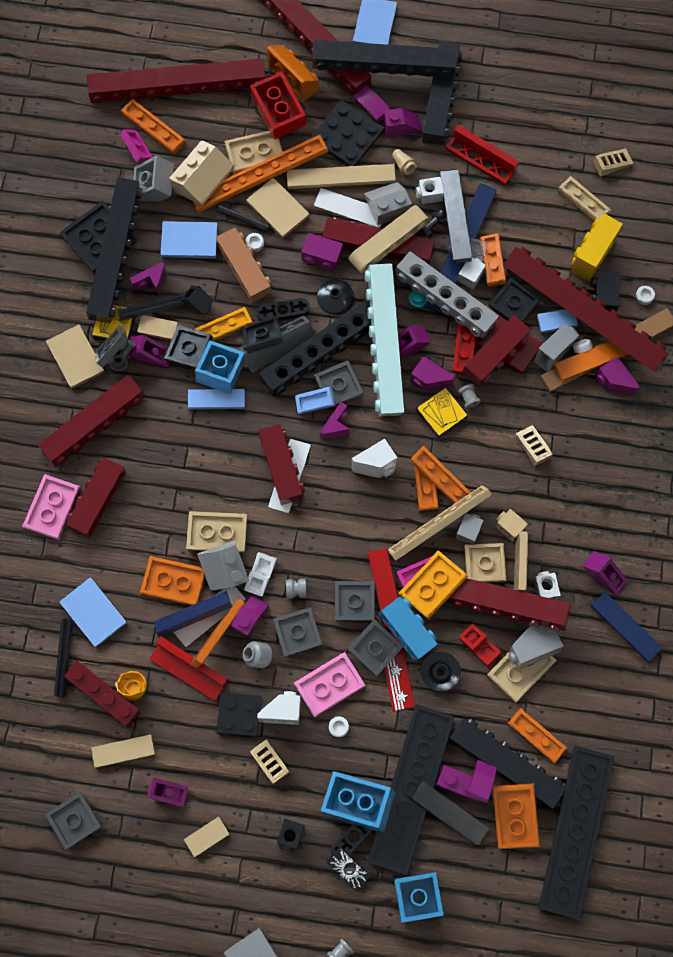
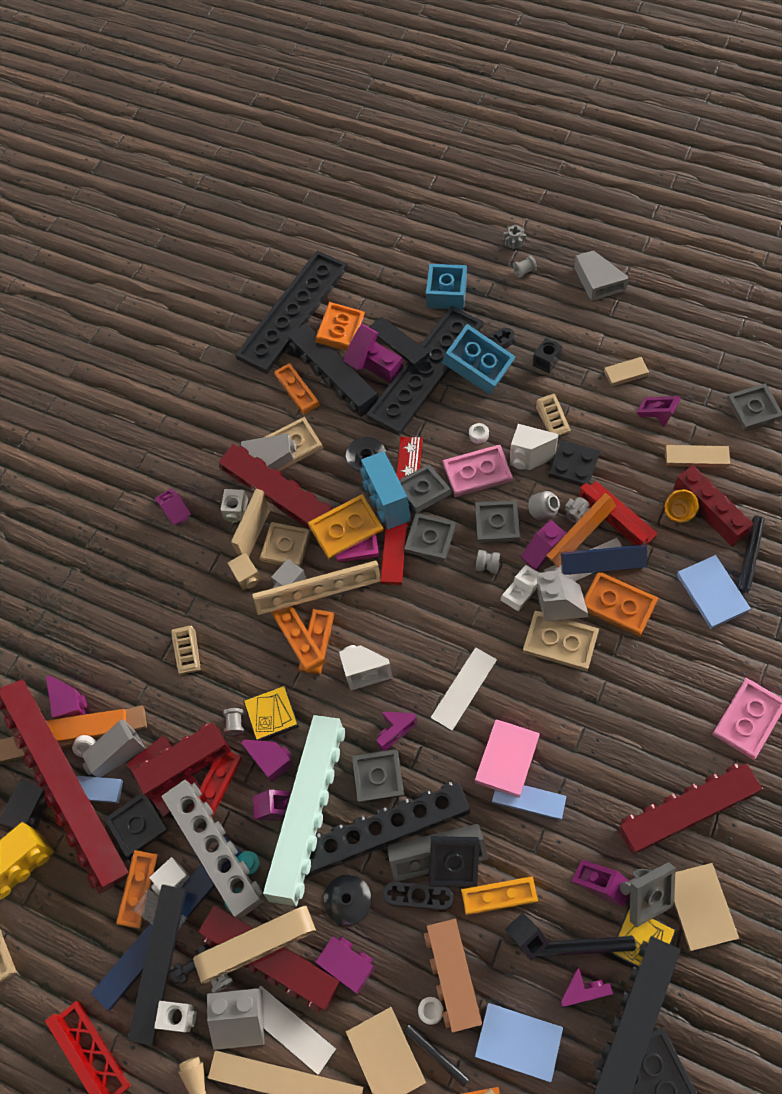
camera: 155 degrees left, 10 degrees down
dark red brick [66,457,126,539] -> none
tan tile [137,315,178,341] -> none
plate [164,325,213,369] -> none
dark azure brick [195,340,245,394] -> none
dark red brick [258,424,305,505] -> none
light blue tile [295,387,335,415] -> none
tile [326,846,370,891] -> none
red slope [459,623,502,668] -> none
dark blue tile [591,592,662,662] -> none
none -> bright pink tile [475,719,540,798]
none -> light grey gear [564,497,590,523]

